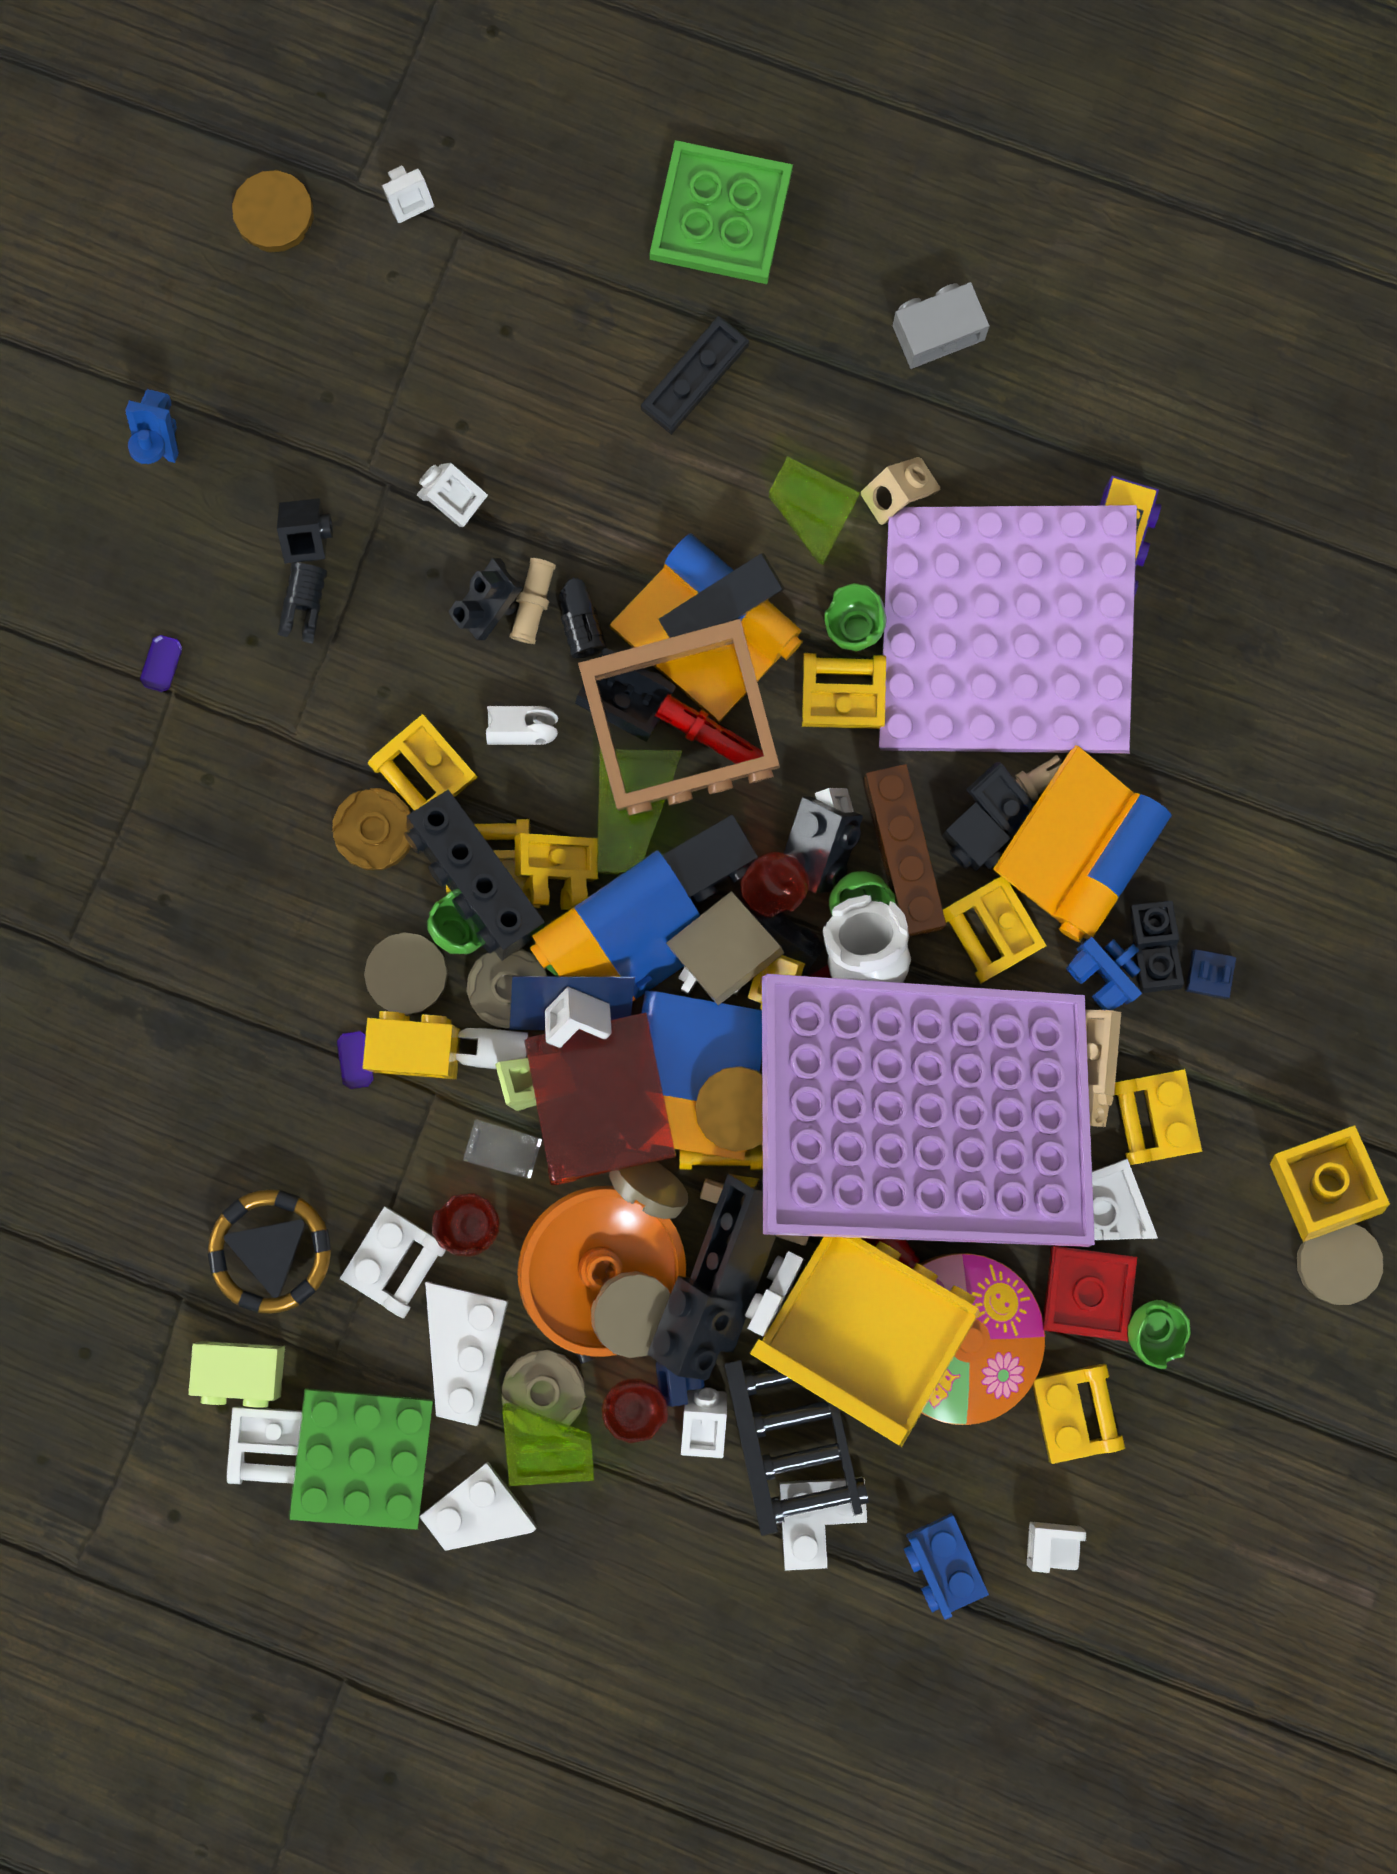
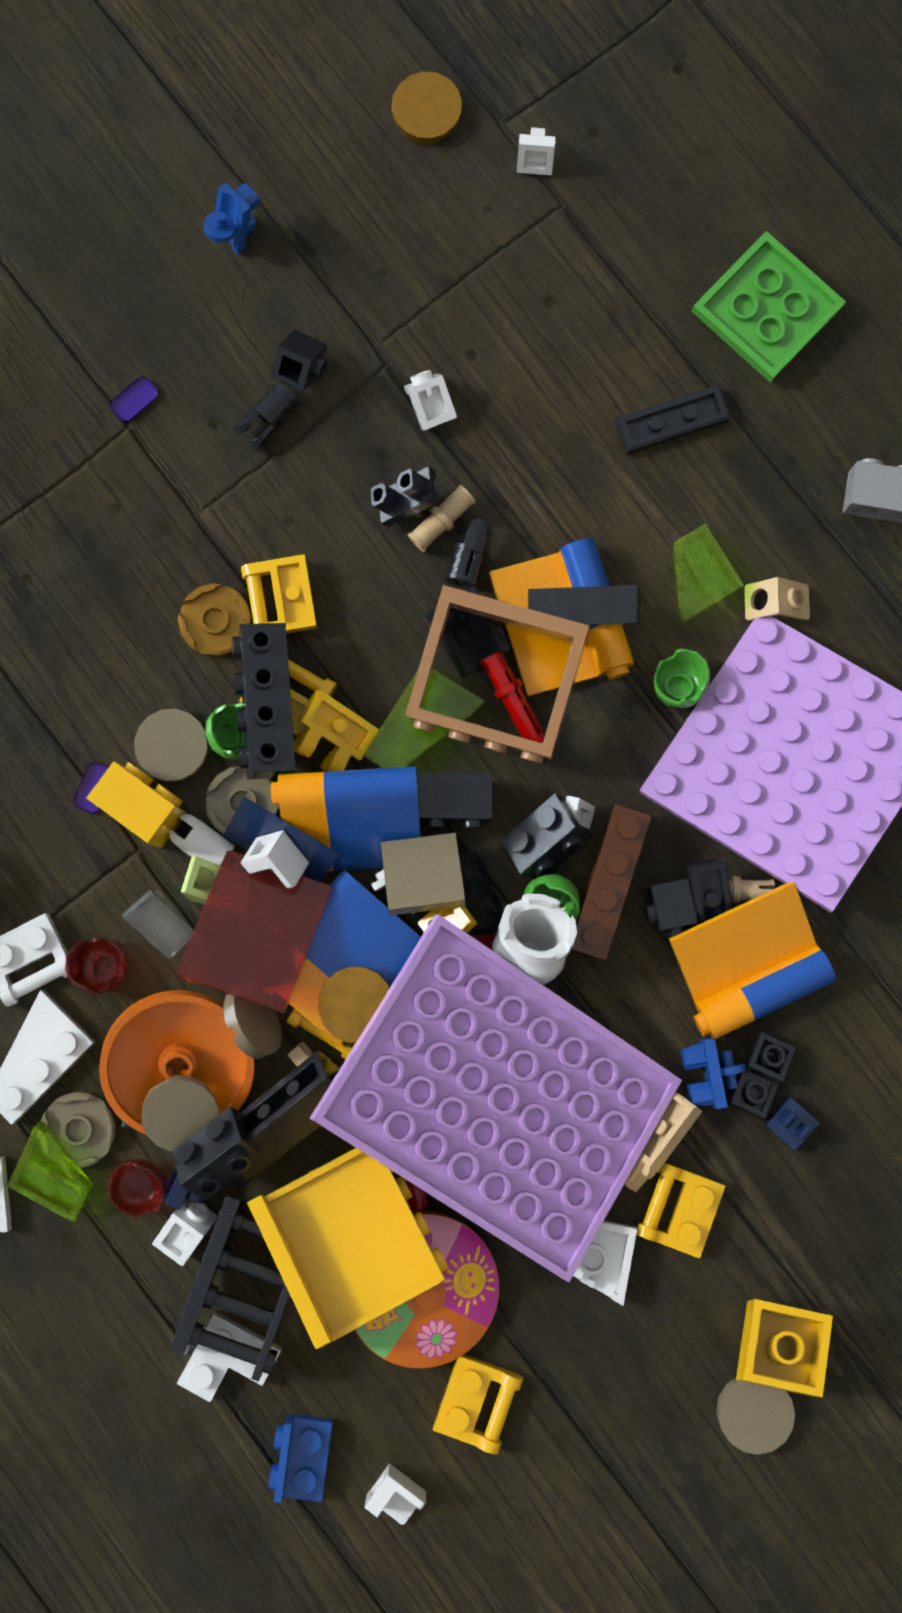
camera: 30 degrees right, 0 degrees up
white piece [486,706,558,745] -> none
clear red hair [740,851,810,918] -> none
white plate [745,1251,805,1336] -> none
yellow plate [802,653,886,729] -> none
yellow plate [943,876,1046,984] -> none
red plate [1043,1246,1137,1342] -> none
bright green hair [1128,1300,1191,1369] -> none

